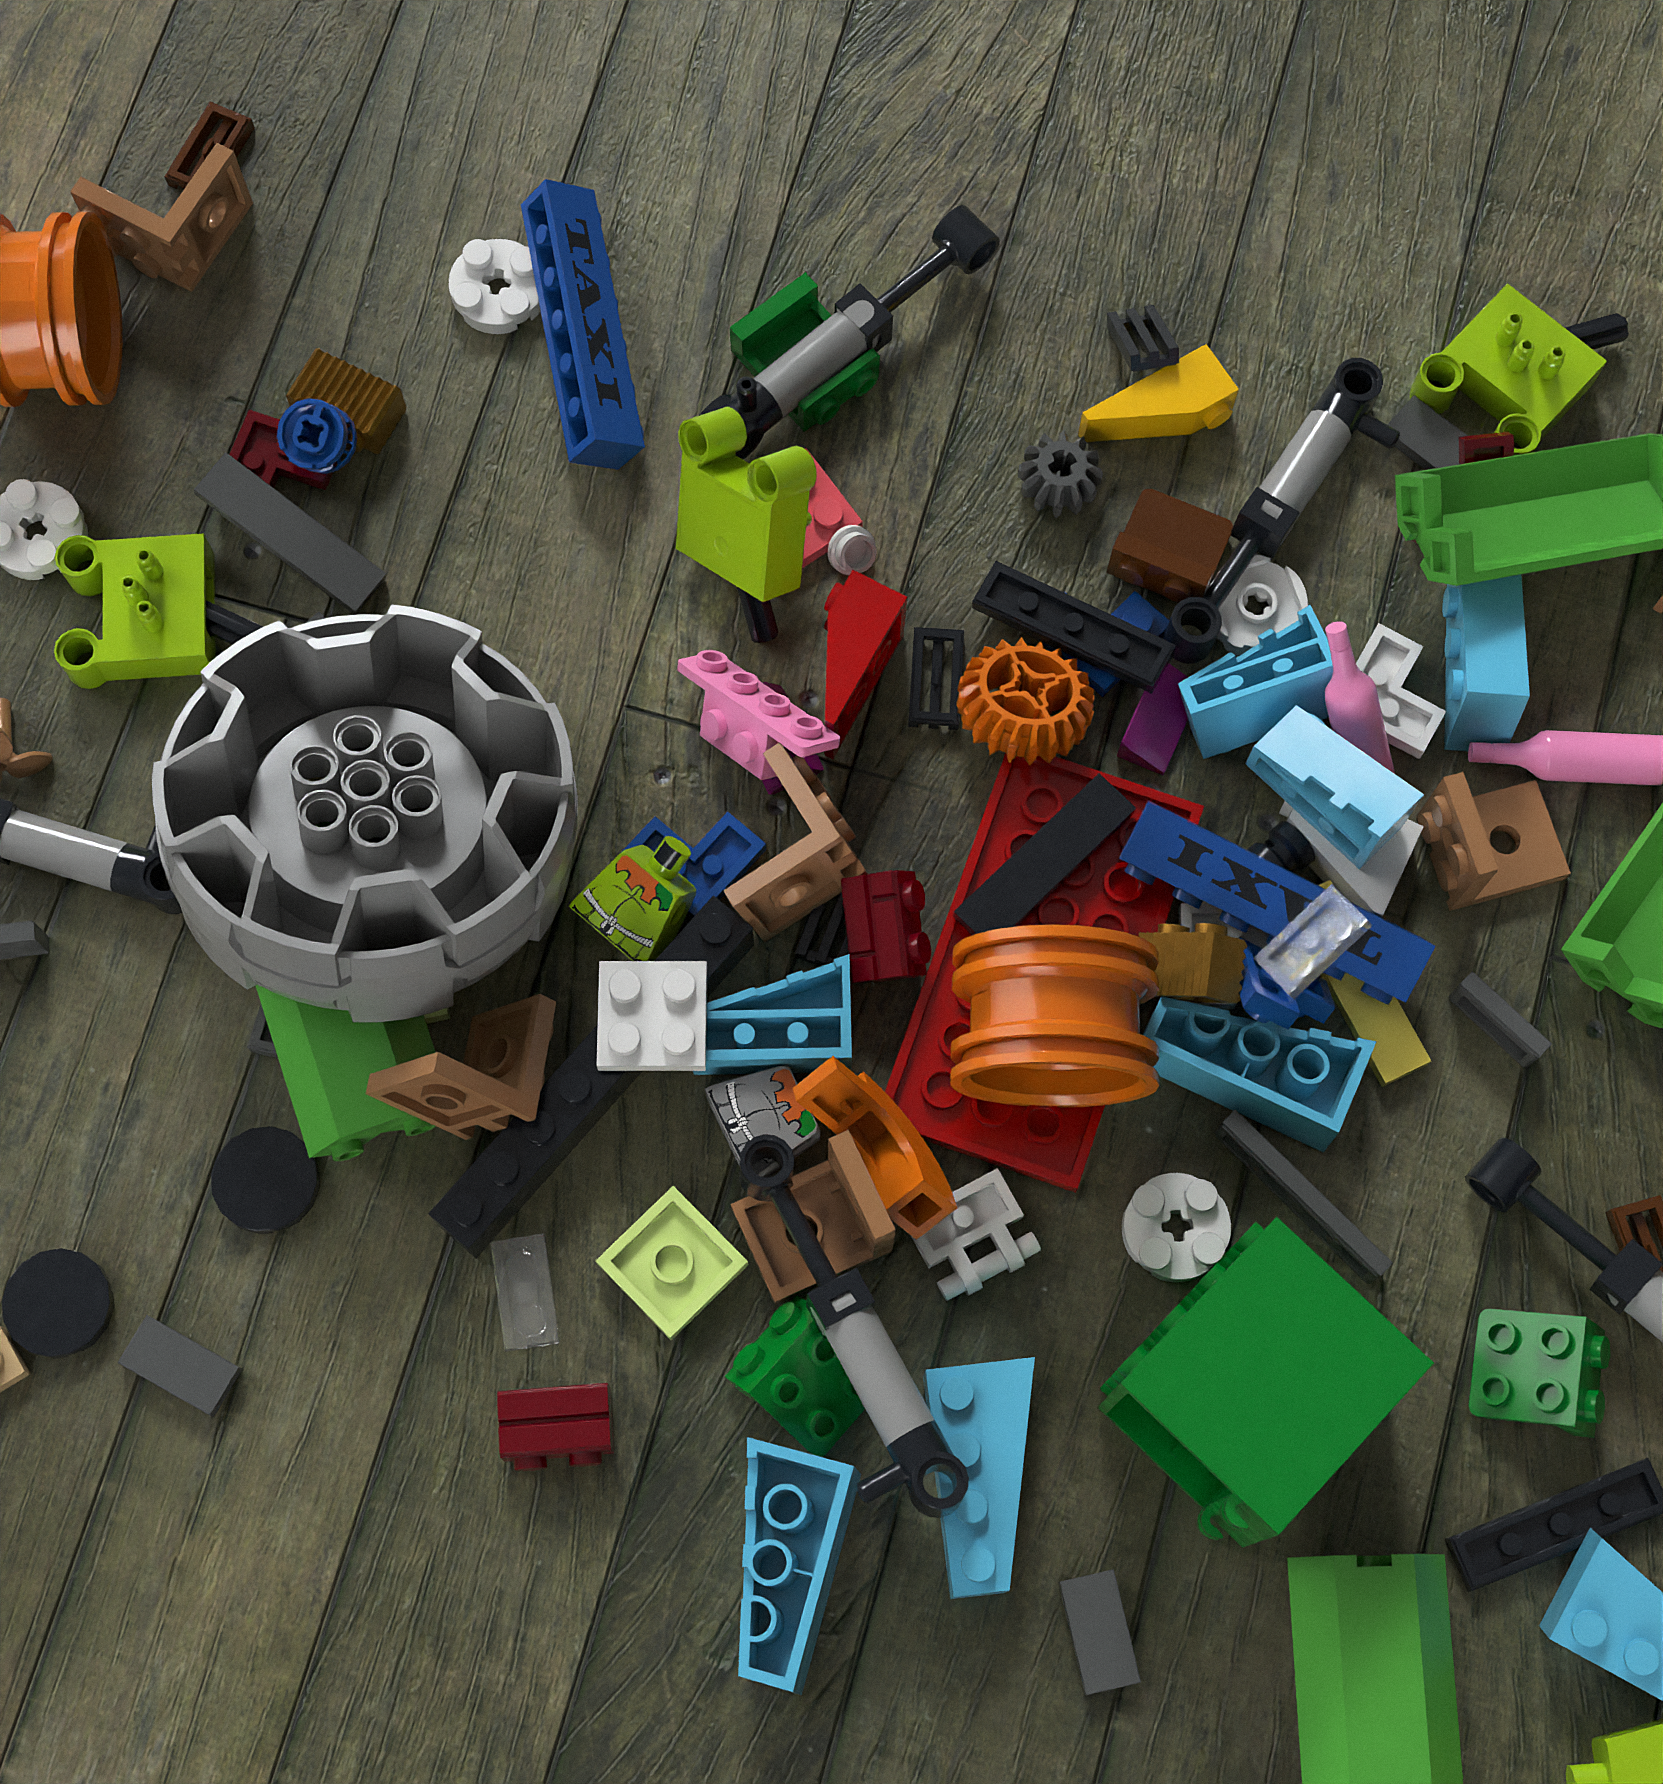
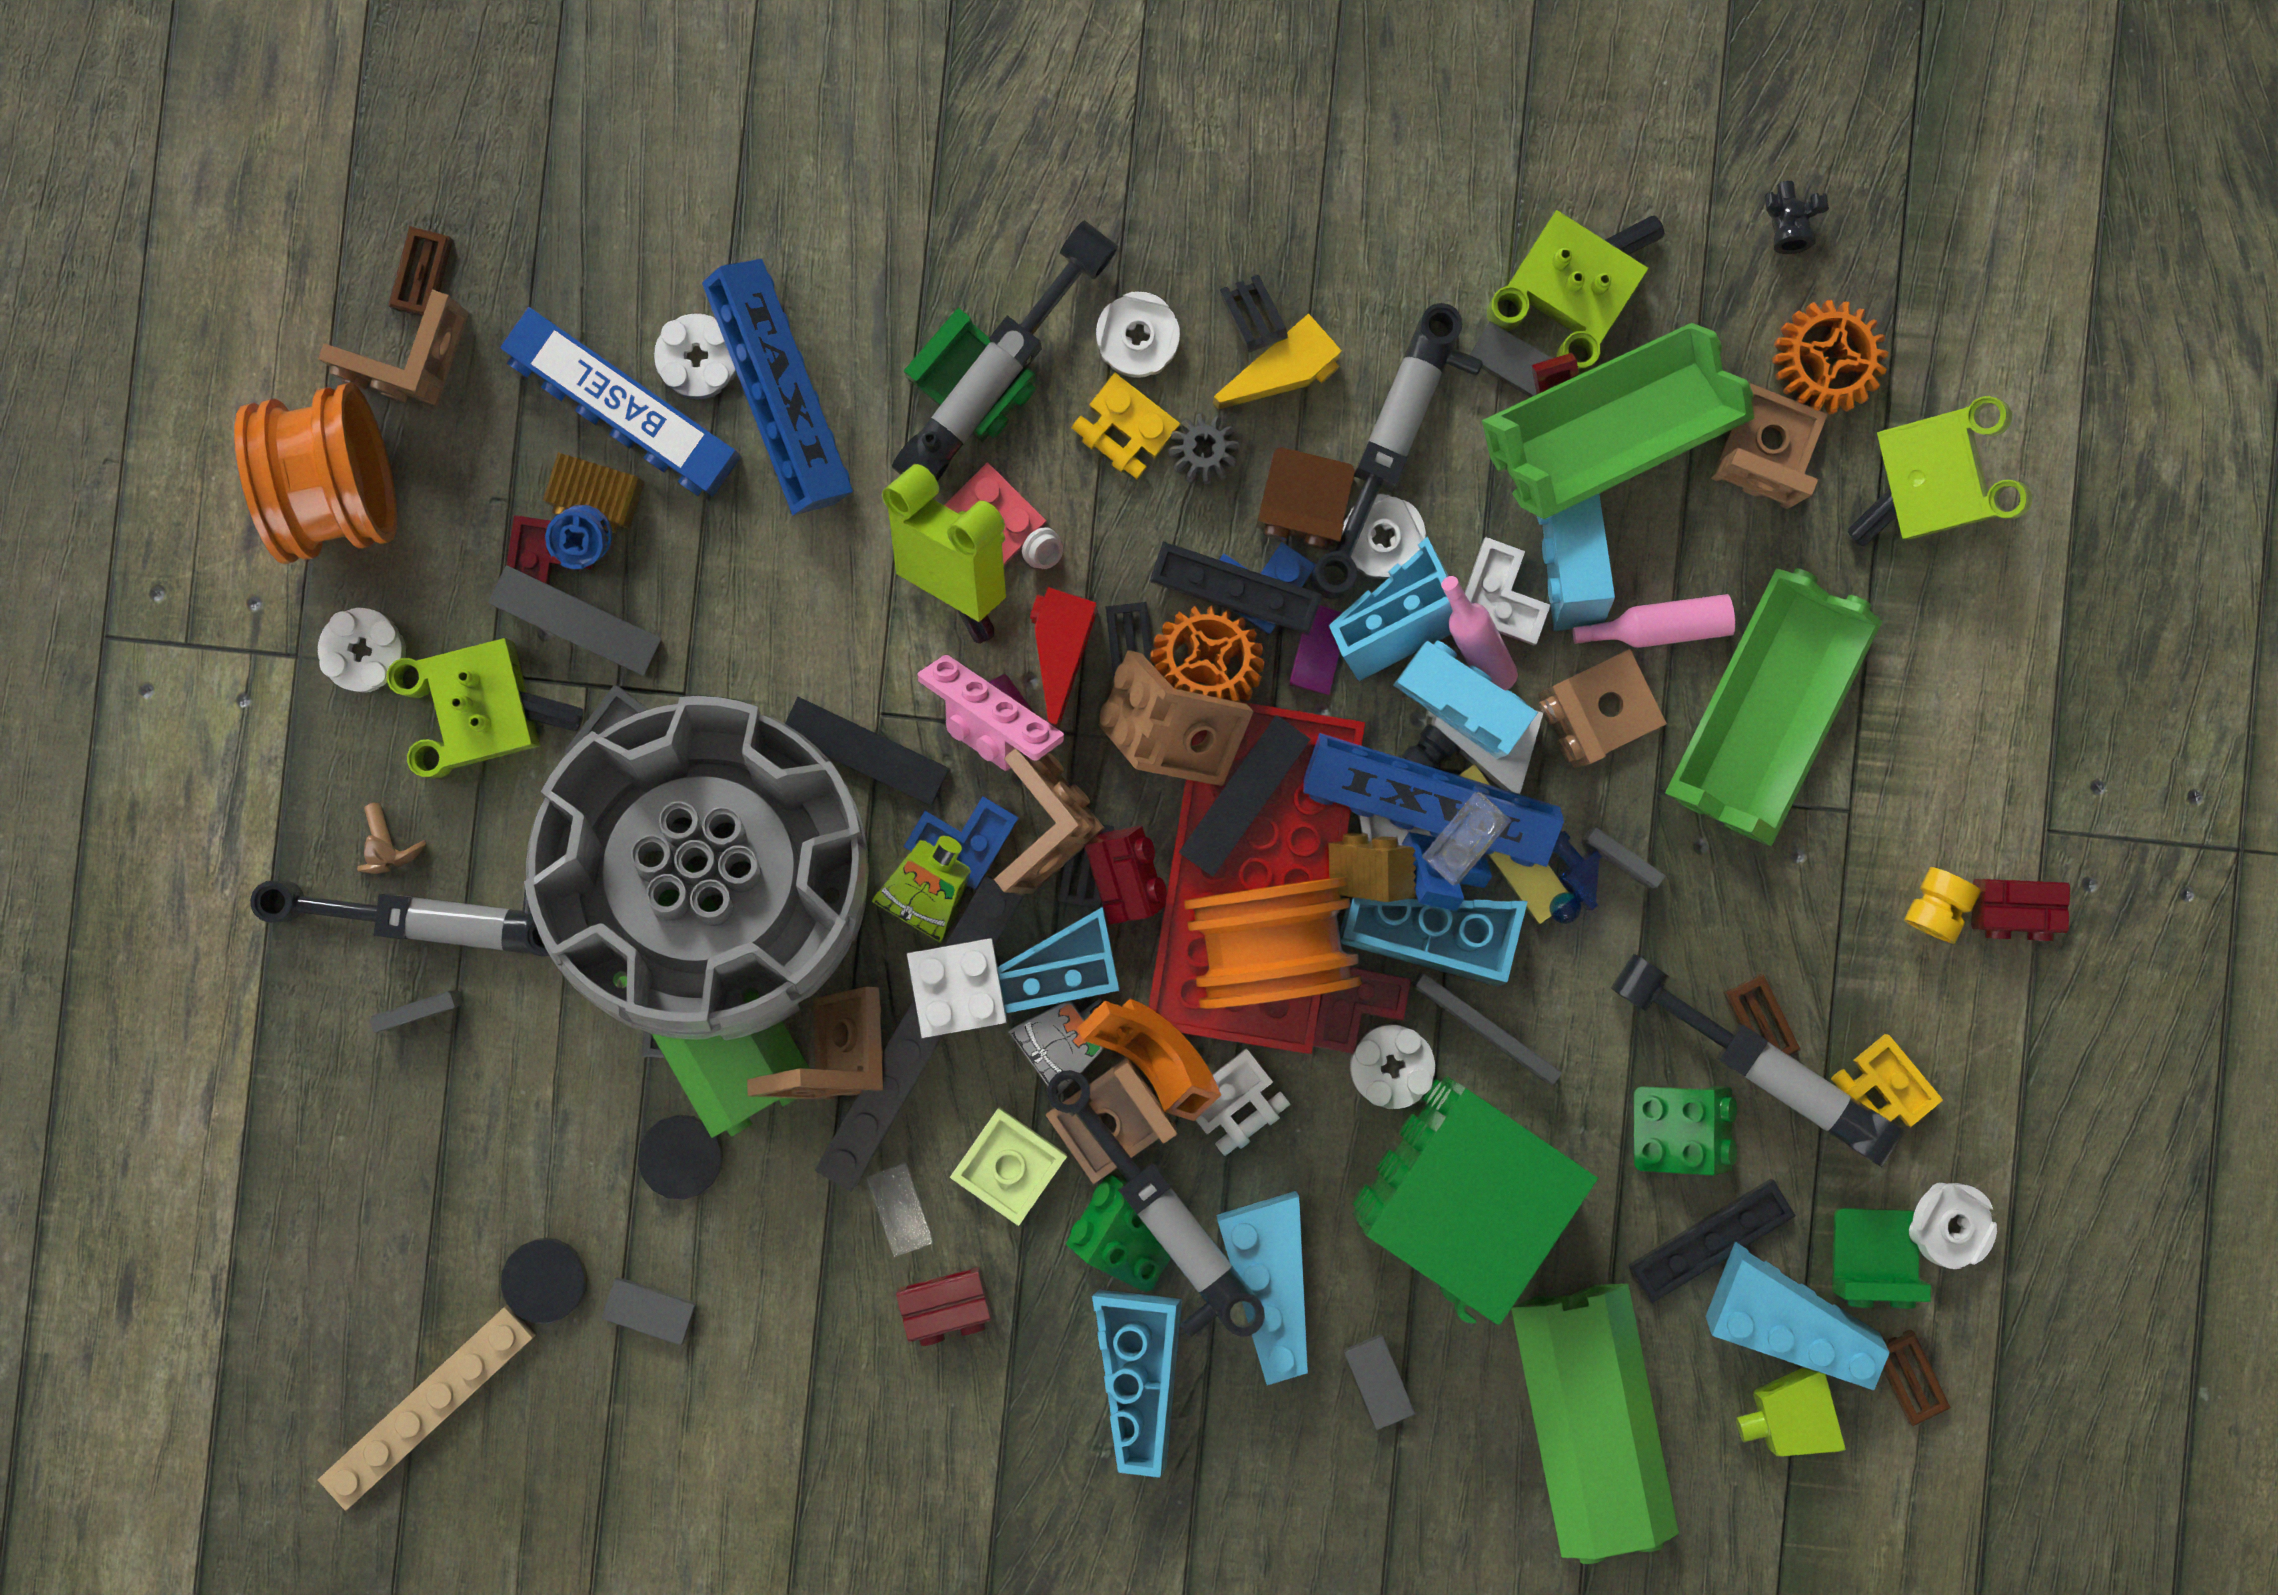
camera: 10 degrees left, 15 degrees up
none -> brick [500,307,741,497]
none -> black tile [785,697,950,806]
none -> yellow plate [1071,372,1180,479]
none -> white plate [1096,292,1180,378]
none -> medium nougat bracket [1098,650,1253,786]
none -> dark red plate [1313,967,1411,1054]
none -> clear blue piece [1549,830,1602,924]

